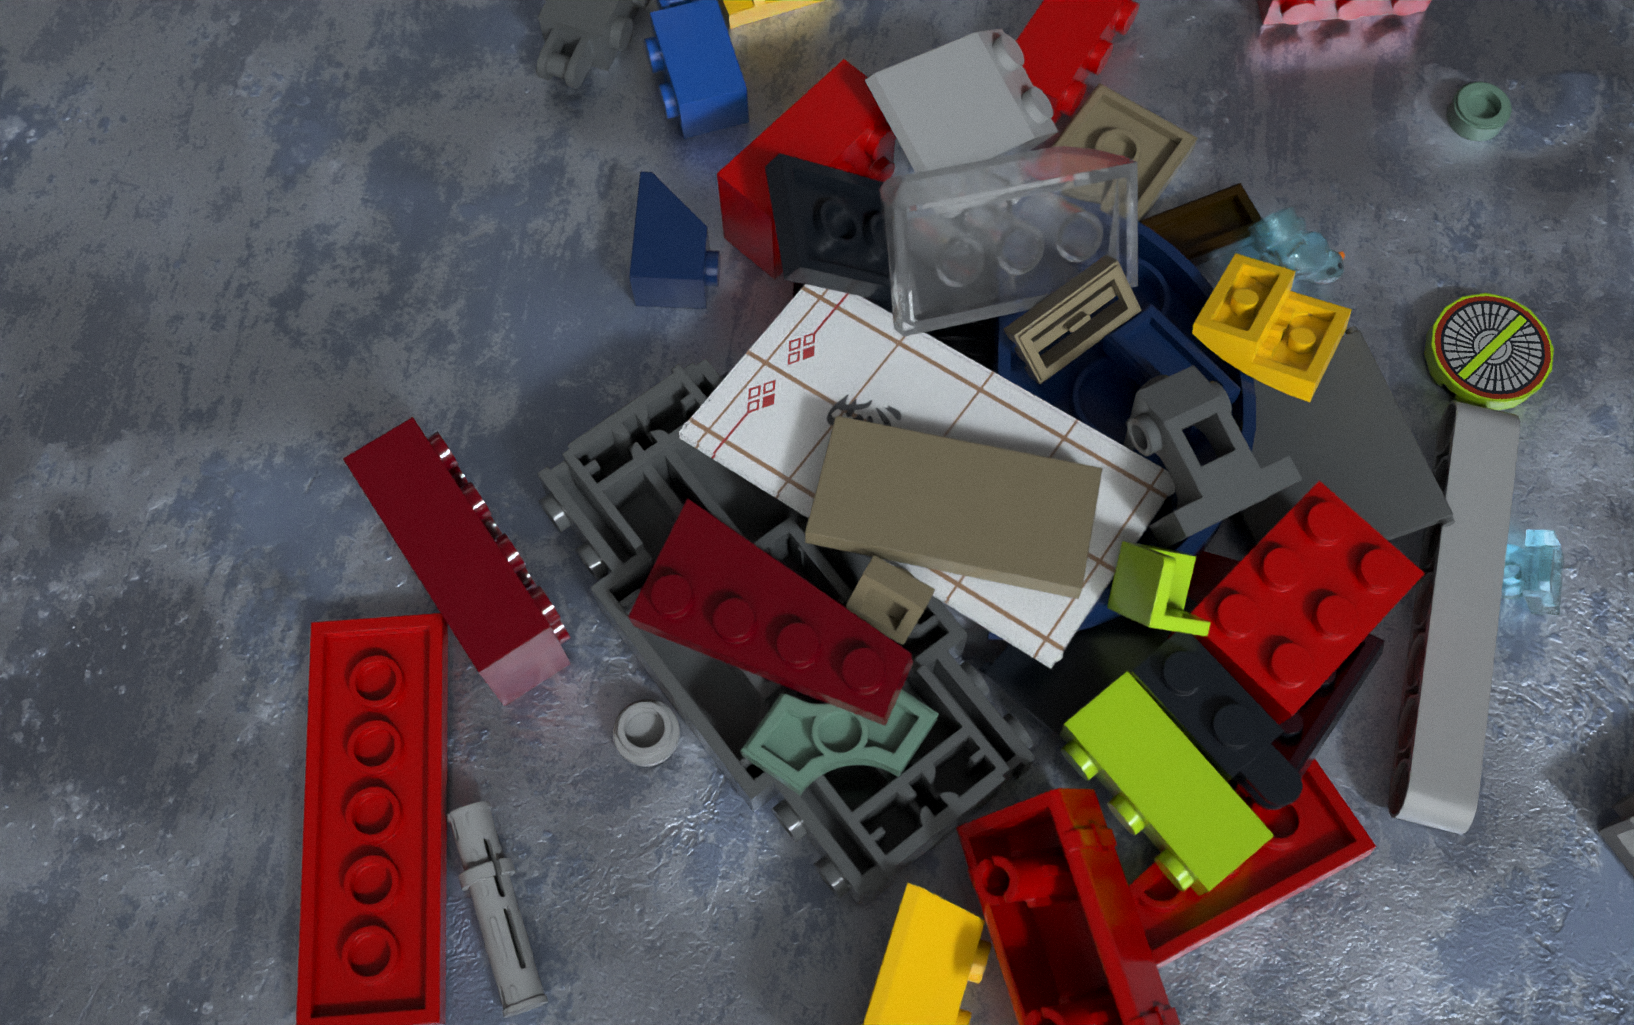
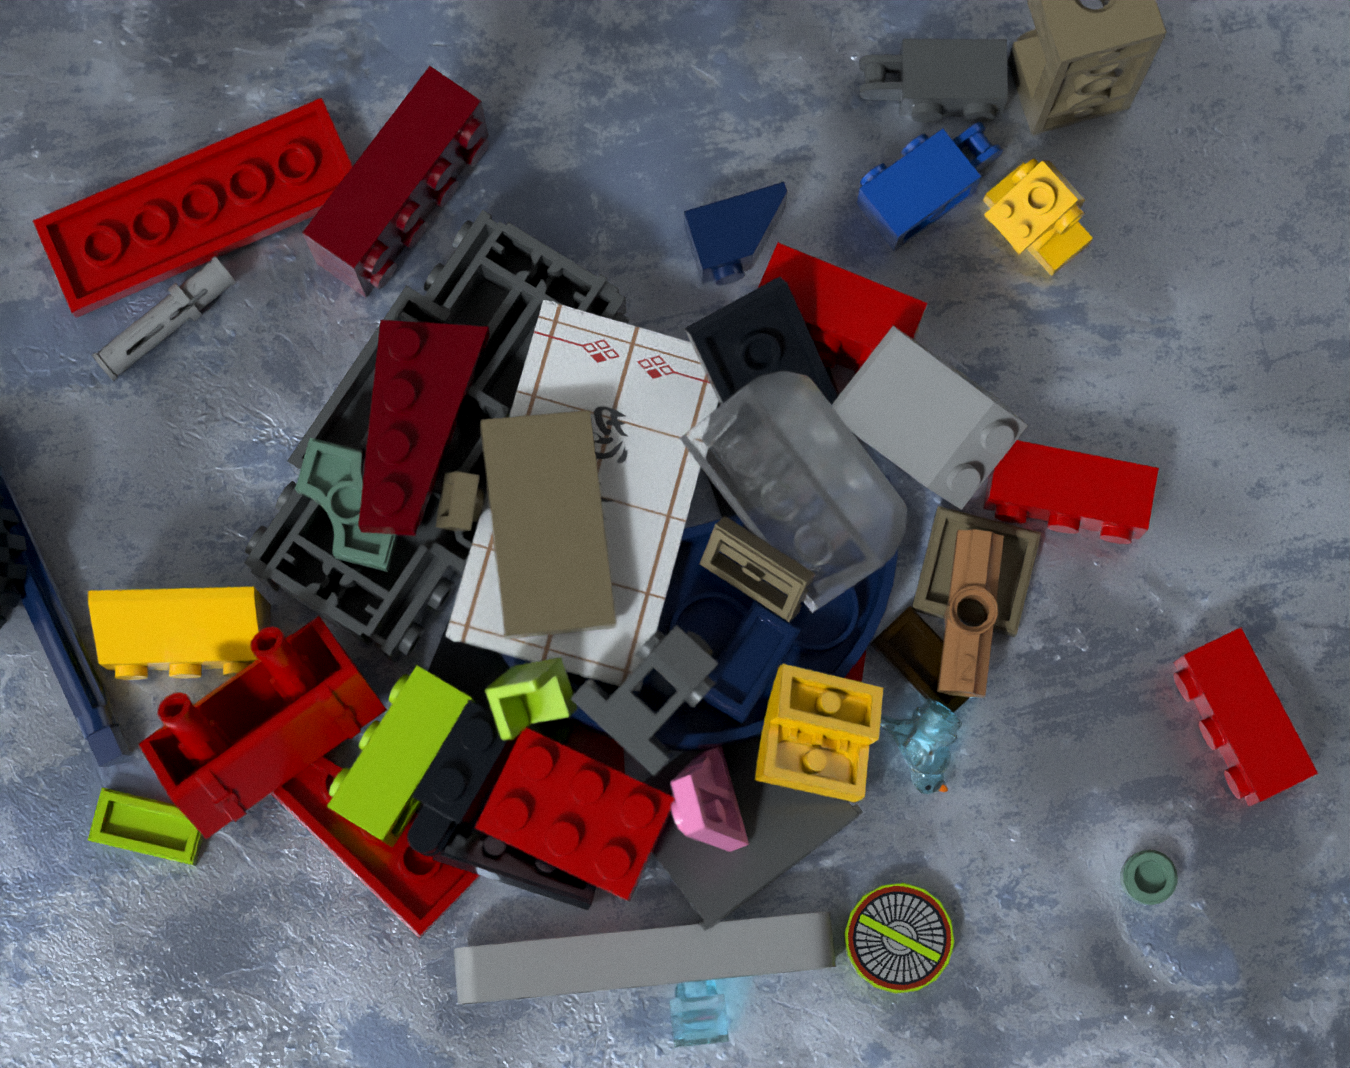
camera: 70 degrees right, 10 degrees up
light grey plate [613,699,680,767] -> none
none -> bright pink wing [671,747,749,852]
none -> medium nougat piece [937,529,1004,698]

